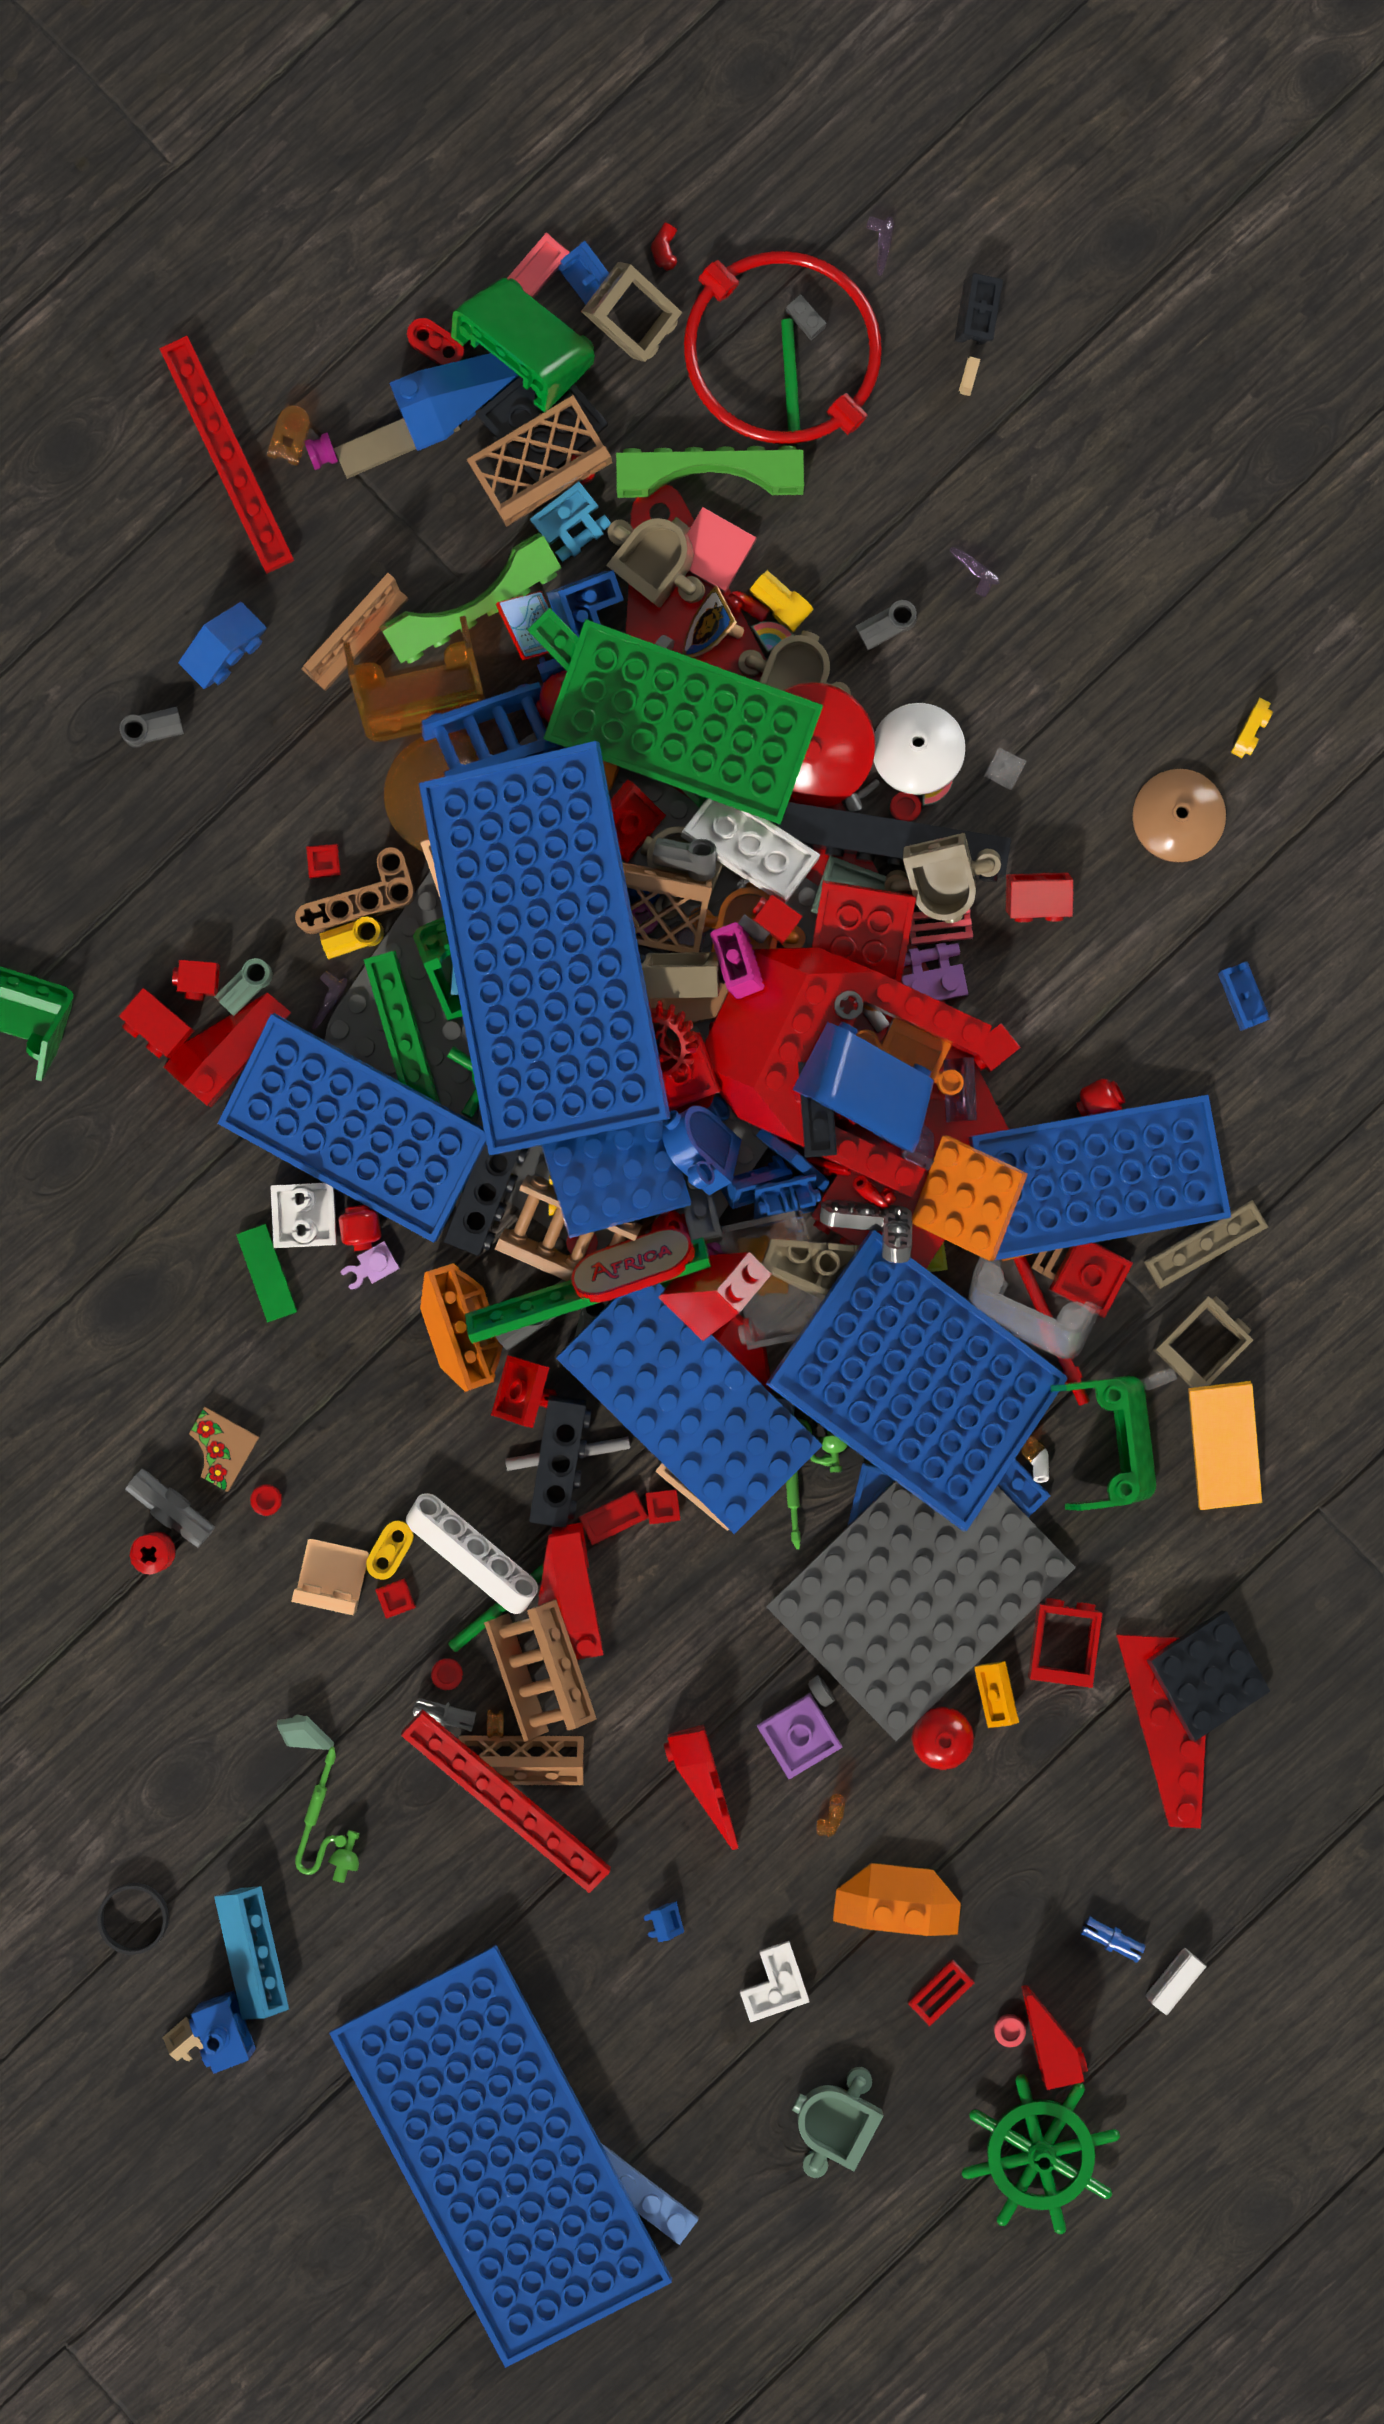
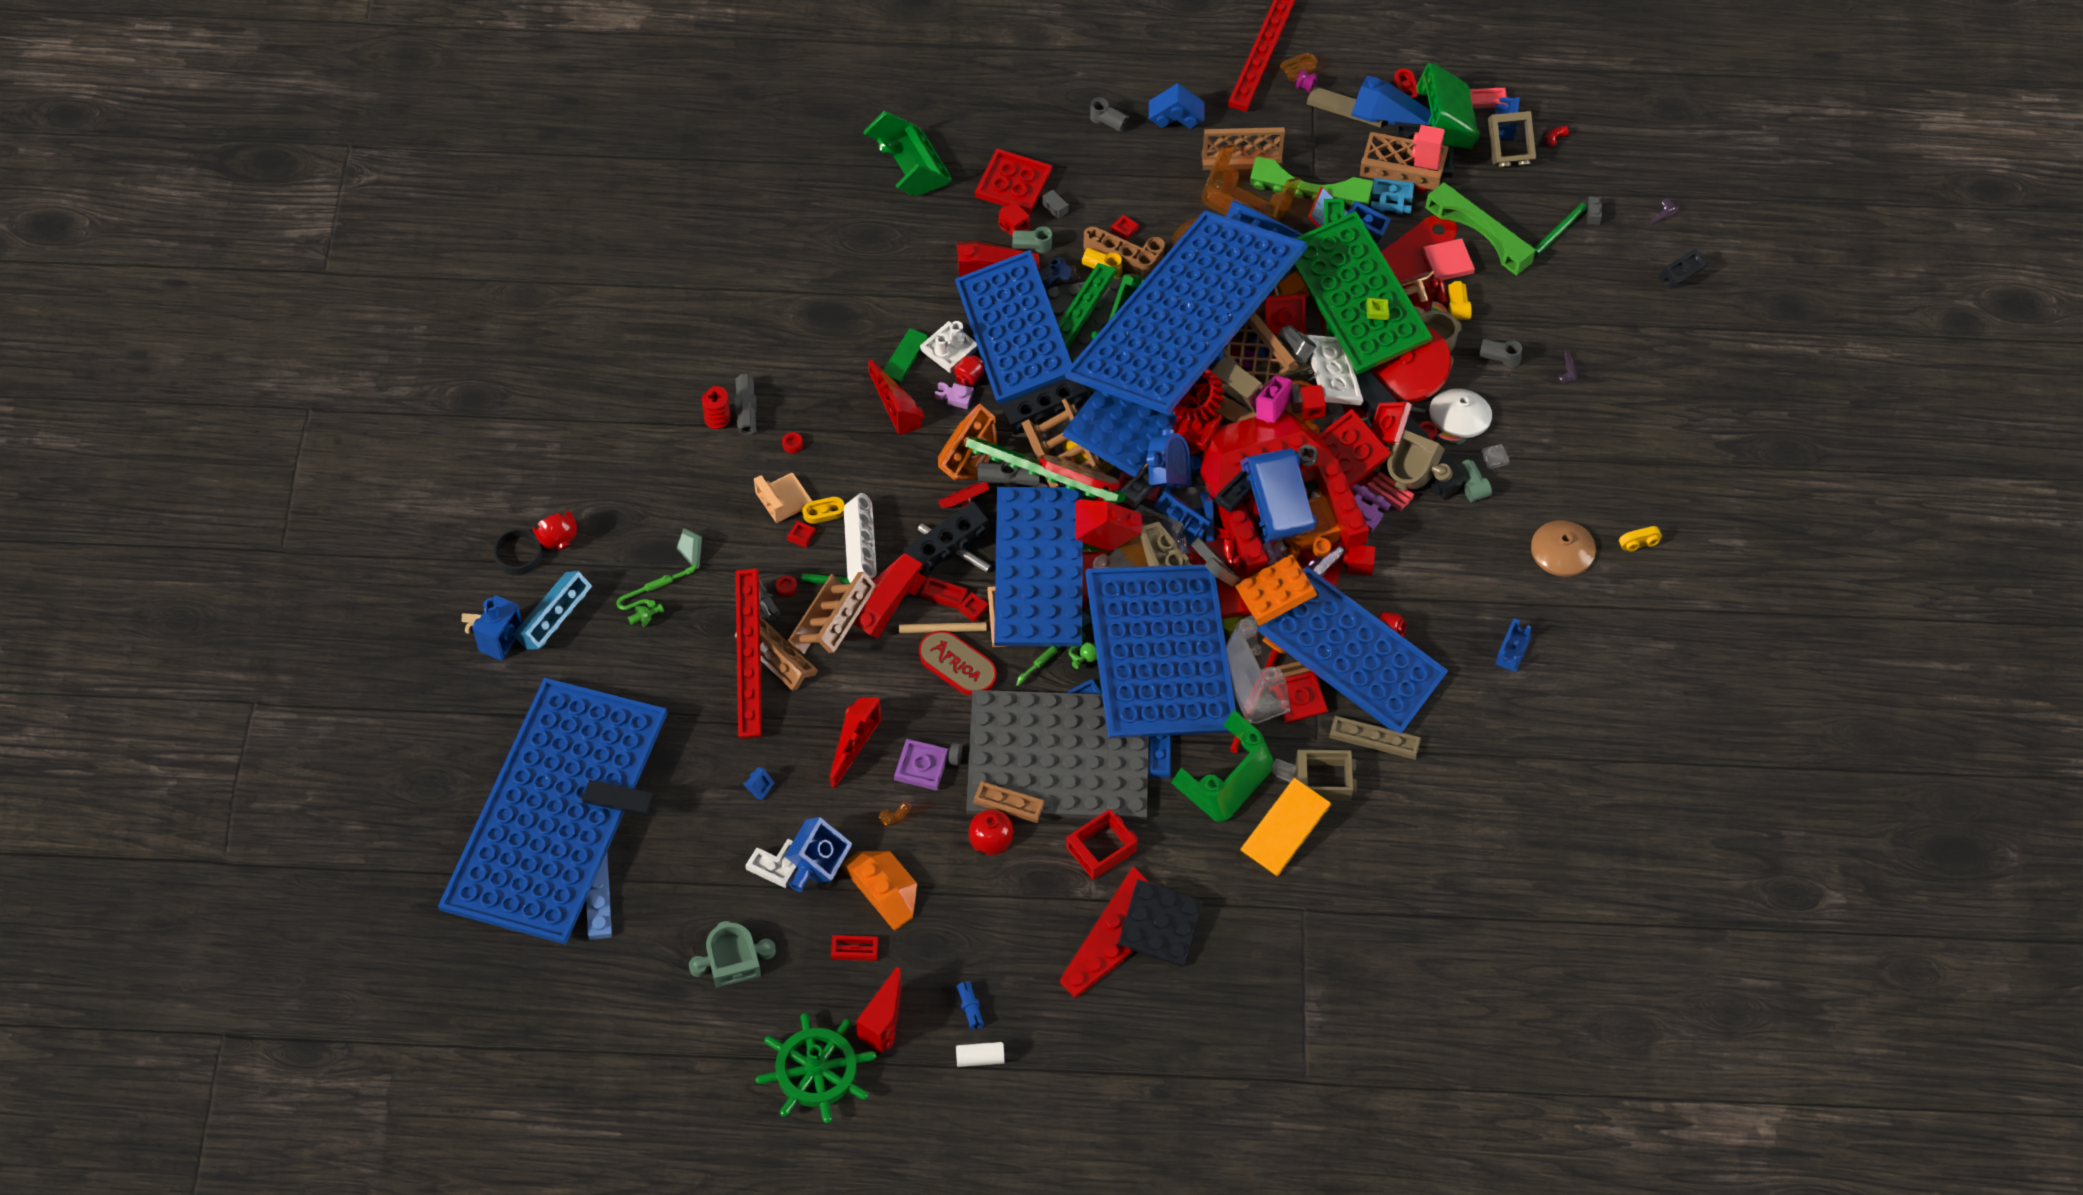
camera: 40 degrees right, 30 degrees down
red brick [119,988,194,1059] -> none
medium nougat tile [189,1407,260,1492] -> none
clear orange bush [487,1710,504,1738] -> none
dark tan piece [606,517,705,608] -> none
red piece [684,251,882,444] -> none
tan tile [959,357,980,396] -> none
light orange plate [974,1661,1019,1728] -> none
coral tile [994,2014,1026,2047] -> none
brick [1006,873,1073,922] -> none
arm [1021,1436,1049,1483] -> none
none -> red cylinder [533,511,577,550]
none -> black tile [582,780,654,816]
none -> blue brick [784,817,852,892]
none -> red wedge [868,359,924,436]
none -> tan bar [899,622,987,633]
none -> dark tan tile [919,631,996,696]
none -> medium nougat tile [973,781,1045,823]
none -> red plate [975,149,1052,214]
none -> dark blue plate [1039,258,1072,287]
none -> dark grey piece [1042,190,1069,219]
none -> lime tile [1366,298,1389,320]
none -> red tile [1370,402,1412,444]
none -> coral brick [1411,125,1445,170]
none -> sand green piece [1457,459,1492,502]

